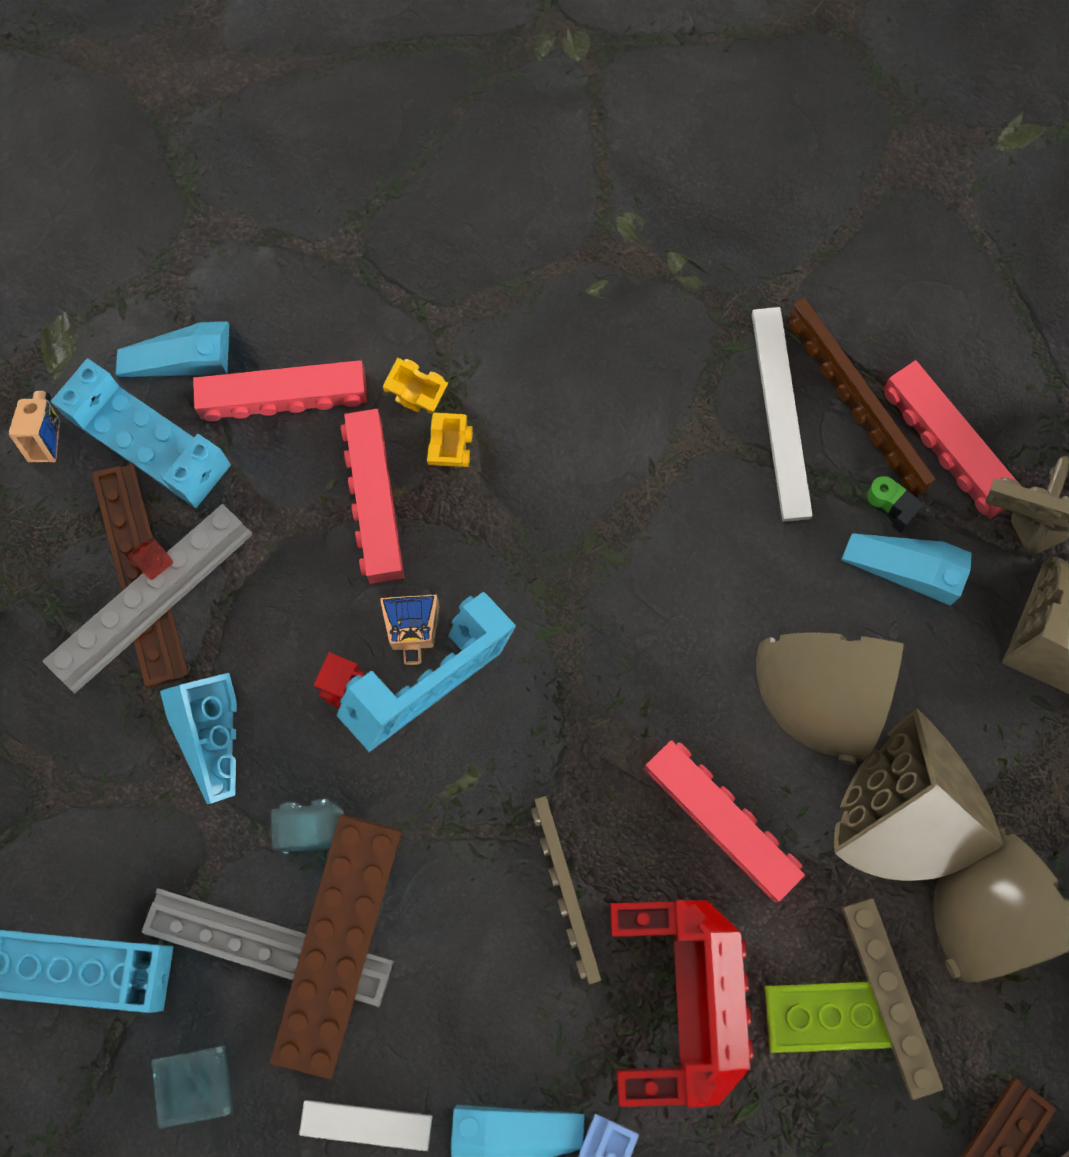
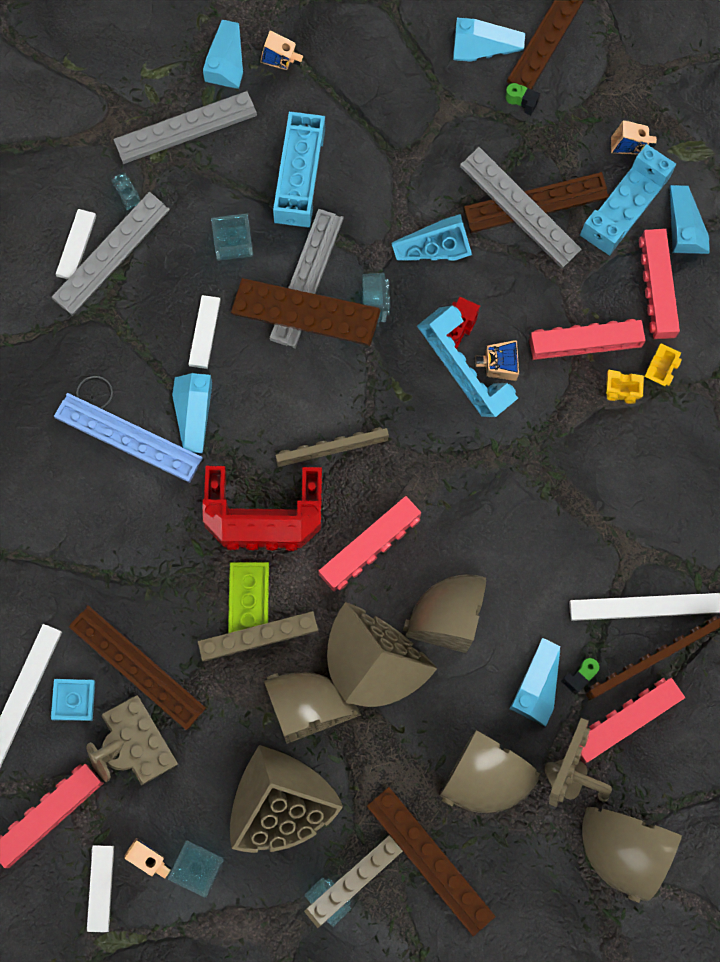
camera: 85 degrees right, 0 degrees up
clear red bracket [126,538,173,580] -> none

